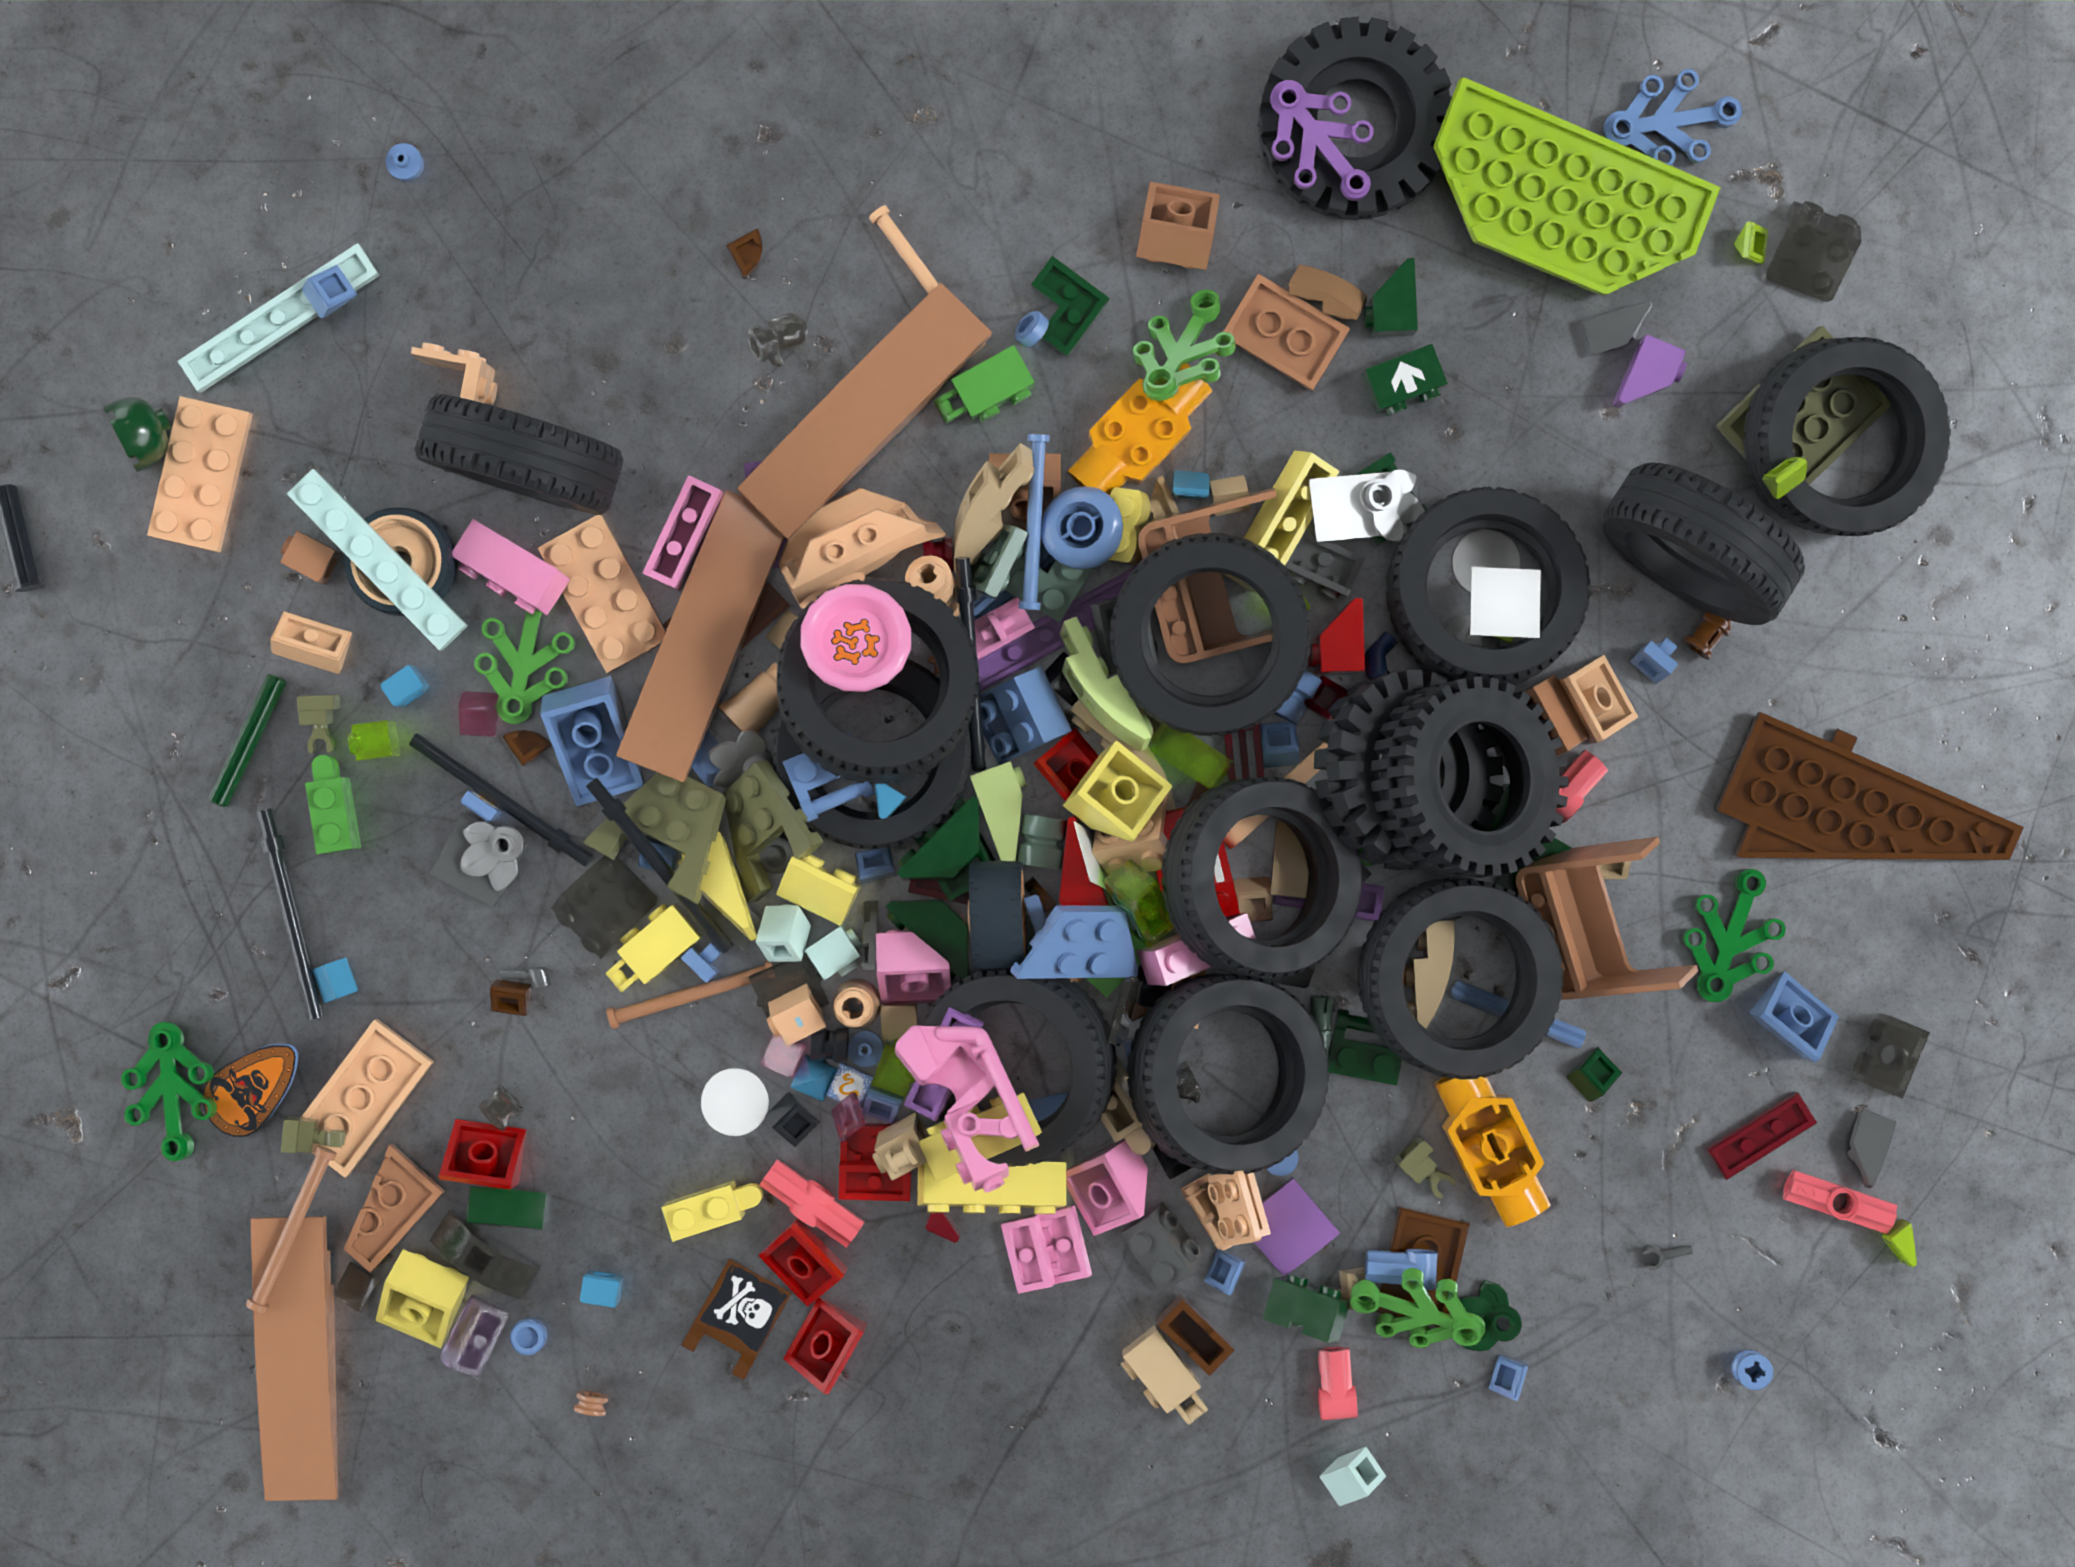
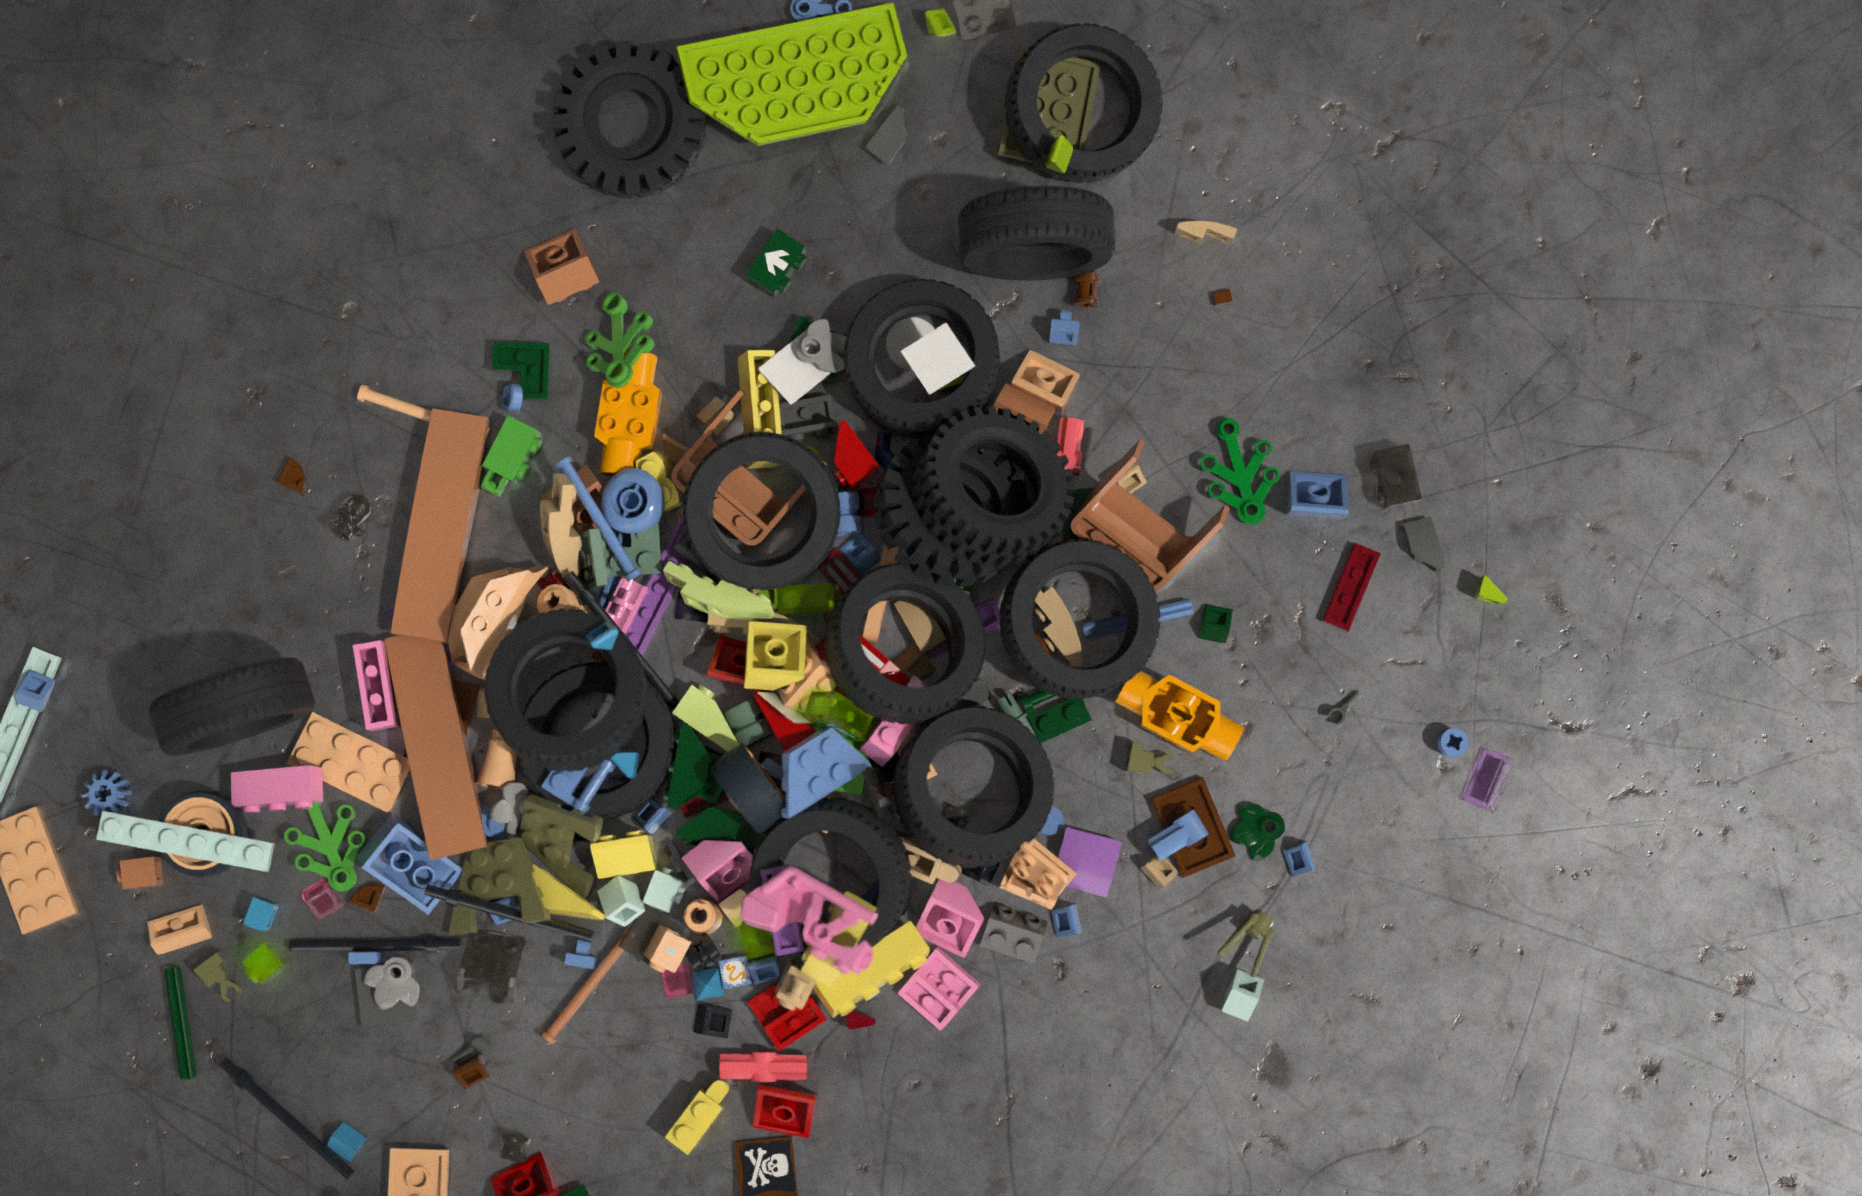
camera: 30 degrees left, 5 degrees down
bright green brick [305,755,361,854] -> none
medium blue tile [385,143,424,182] -> none
light nougat bracket [410,343,497,404] -> none
light yellow brick [605,904,703,993] -> none
white sticker [701,1068,769,1136] -> none
red slope [783,1297,867,1395] -> none
bright pink piece [800,584,911,692] -> none
clear pink slope [831,1092,867,1142] -> none
medium blue tile [848,1030,884,1067] -> none
medium blue slope [980,666,1072,766] -> none
tan brick [1121,1324,1209,1425] -> none
reddish brown brick [1156,1293,1235,1376] -> none
dark azure slope [1171,470,1209,501] -> none
nougat plate [1223,274,1350,392] -> none
dark green brick [1262,1273,1350,1343] -> none
medium lavender plant [1270,80,1374,201] -> none
medium nougat slope [1288,264,1367,320] -> none
coral piece [1318,1346,1358,1420] -> none
bright green plant [1350,1268,1485,1348] -> none
dark green slope [1364,258,1418,337] -> none
medium lavender slope [1612,334,1687,408] -> none
reddish brown wing [1715,712,2024,860] -> none
coral piece [1783,1169,1897,1234] -> none
none -> medium blue gear [81,770,132,817]
none -> dark azure slope [585,621,618,650]
none -> tan slope [1175,221,1237,245]
none -> olive plant [1217,909,1275,977]
none -> clear purple slope [1462,748,1515,813]

